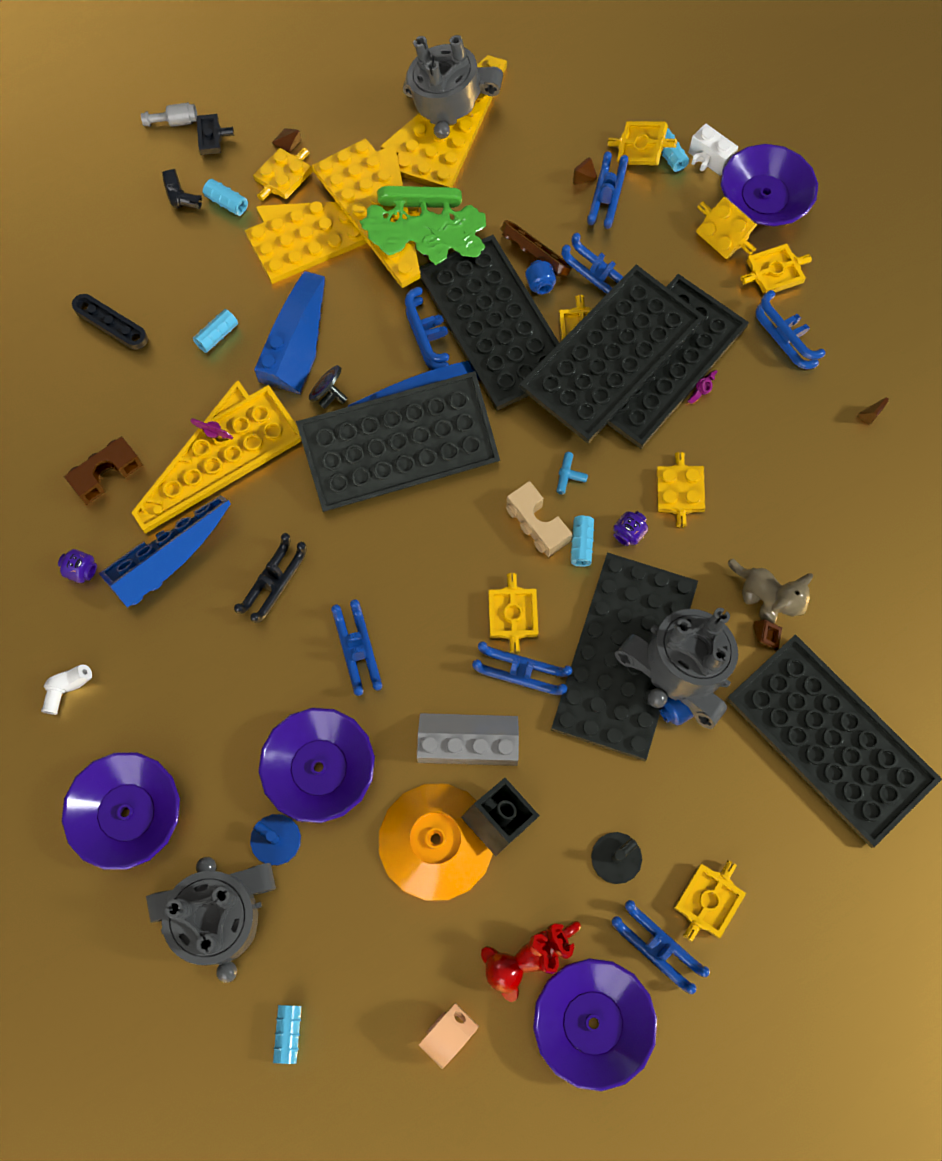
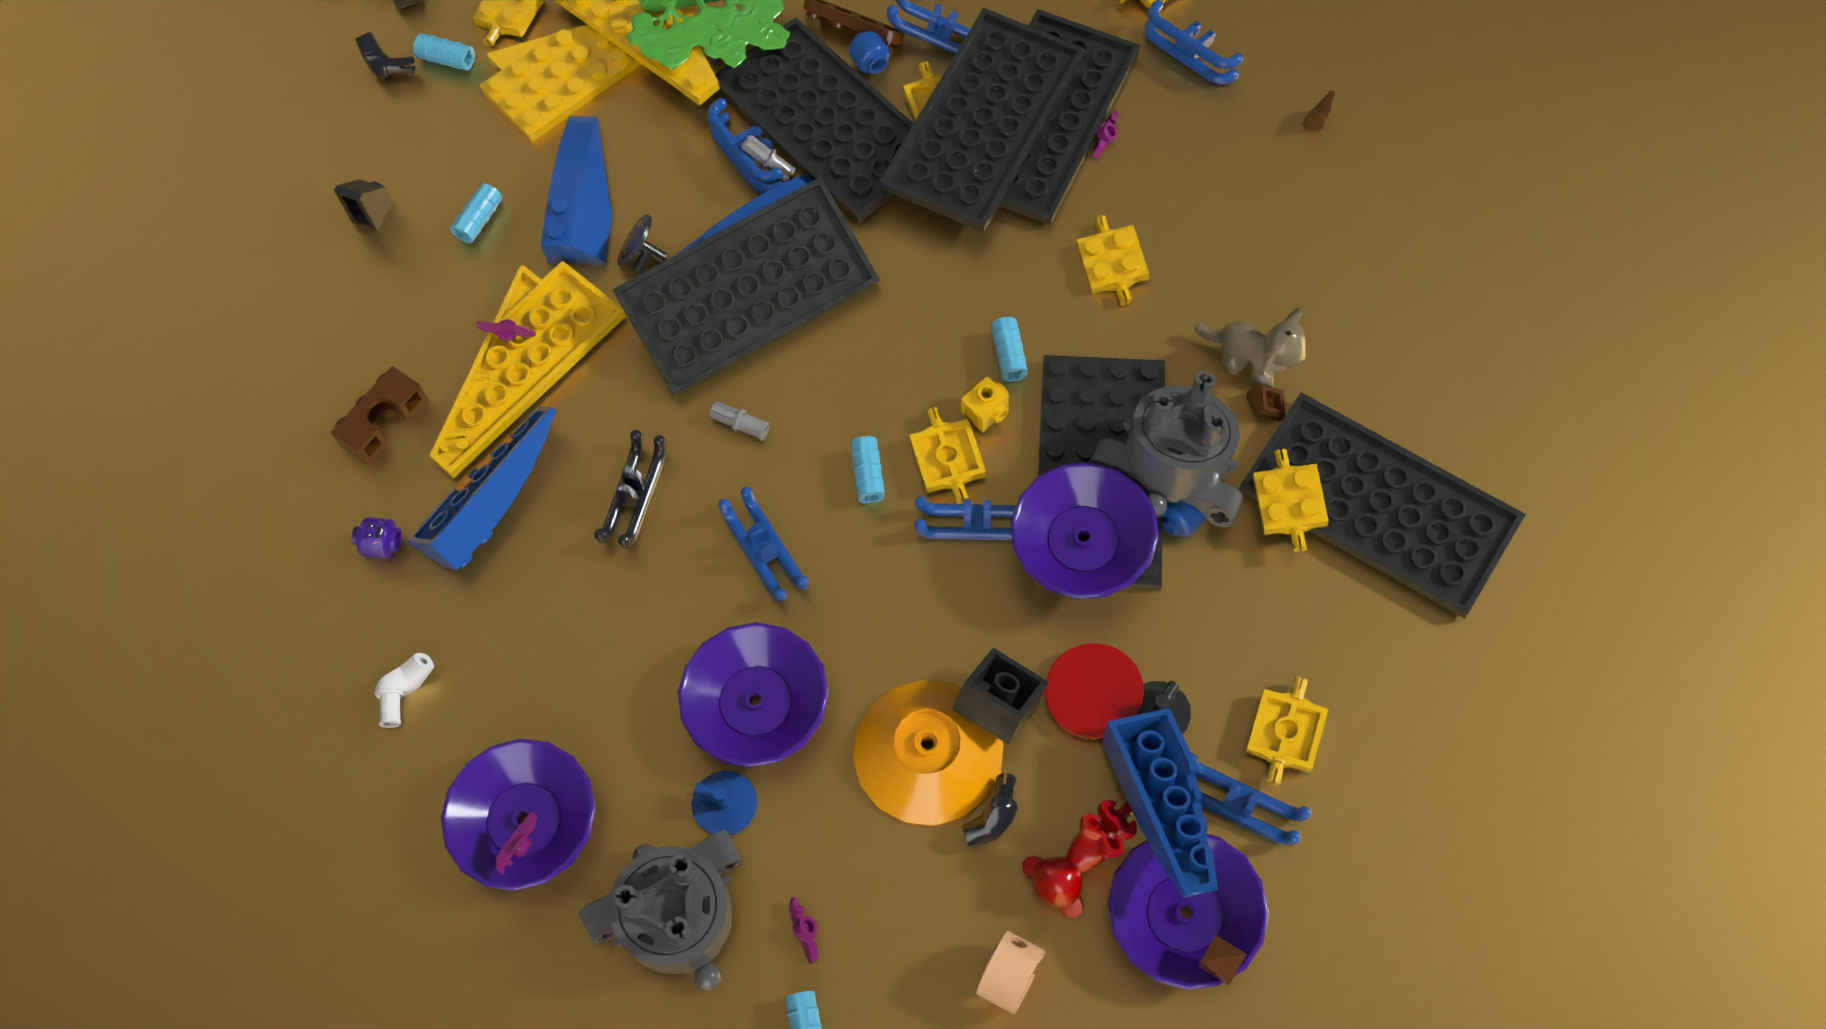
camera: 10 degrees left, 5 degrees down
black plate [72,294,148,350] -> none
light grey slope [417,713,519,766] -> none
tan arch [506,481,572,558] -> none
dark azure piece [556,452,588,495] -> none
dark purple head [613,511,648,546] -> none
none -> black slope [334,179,393,231]
none -> magenta piece [496,812,538,875]
none -> light grey axle [709,401,770,441]
none -> light grey axle [741,135,795,183]
none -> magenta piece [789,897,818,964]
none -> medium azure axle [851,436,885,504]
none -> yellow brick [961,376,1009,433]
none -> black arm [961,773,1018,849]
none -> dark purple dish [1010,462,1159,599]
none -> red tile [1045,643,1144,740]
none -> blue wedge [1102,708,1218,898]
none -> reddish brown slope [1198,935,1246,985]
none -> yellow plate [1253,449,1329,552]

